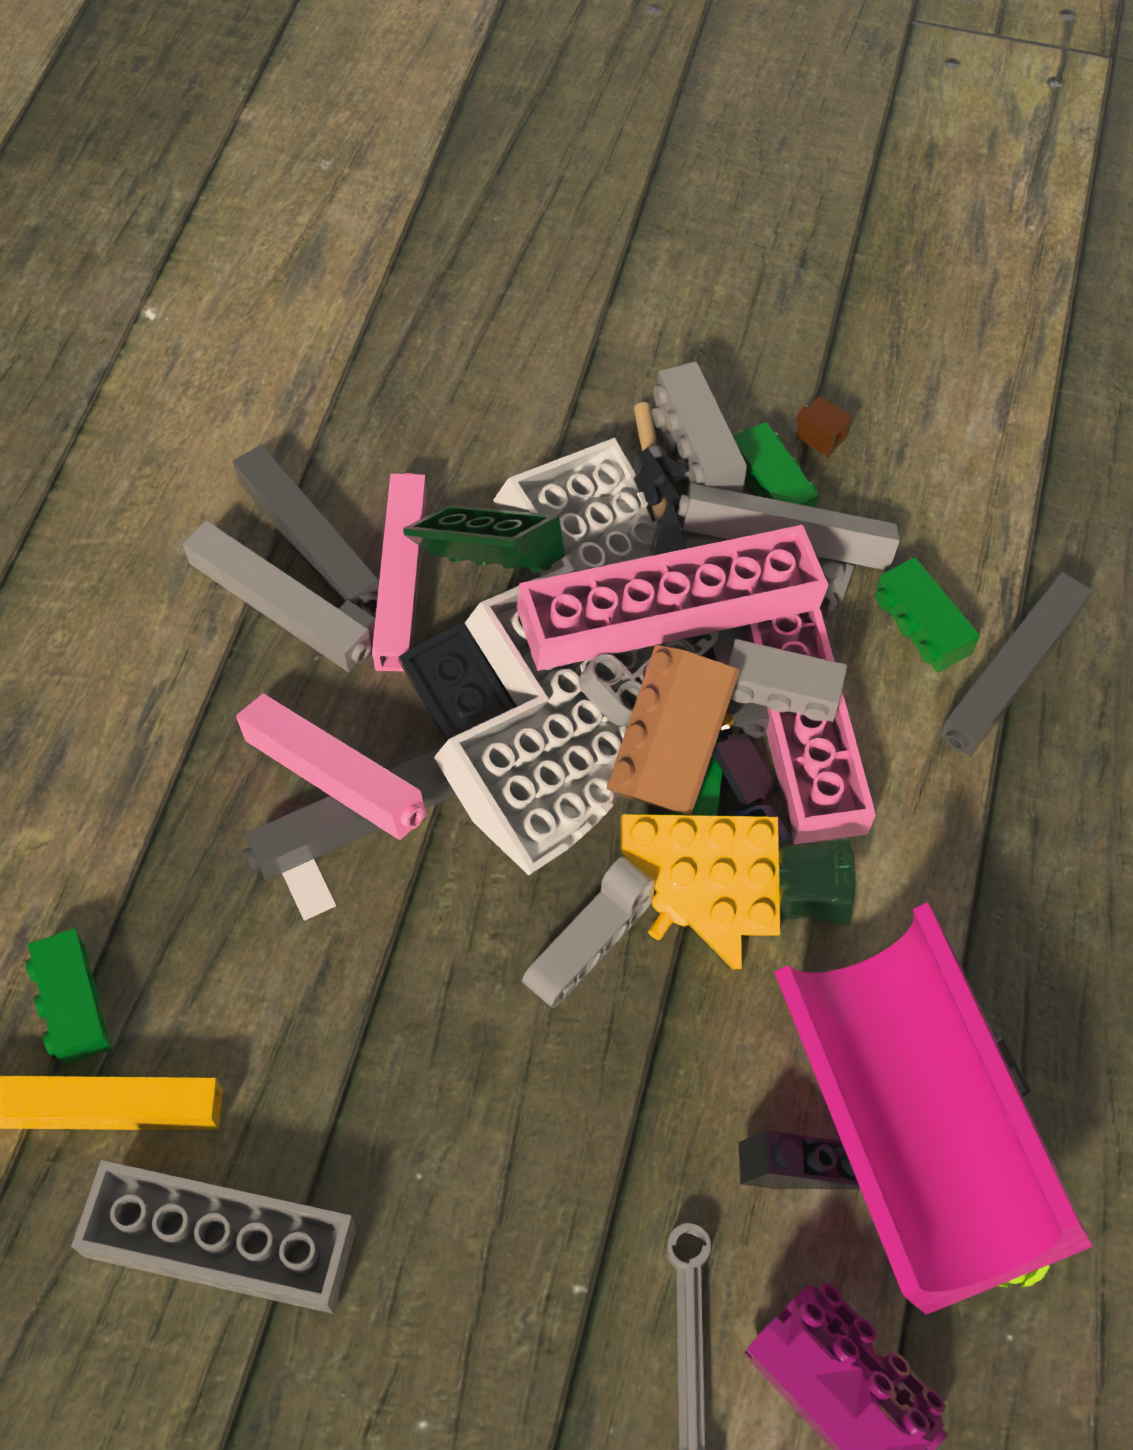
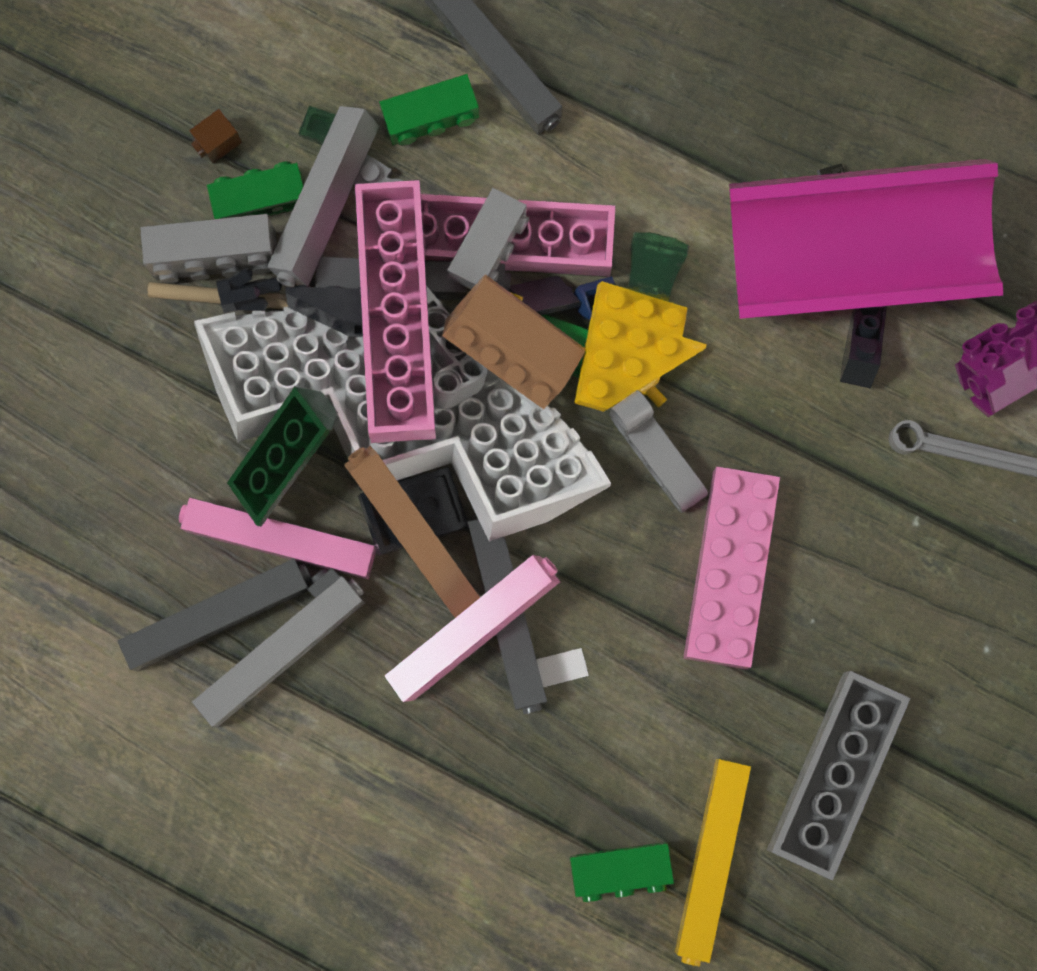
camera: 75 degrees left, 20 degrees up
none -> clear green plate [298,105,336,145]
none -> medium nougat brick [344,445,480,618]
none -> bright pink brick [683,467,780,669]

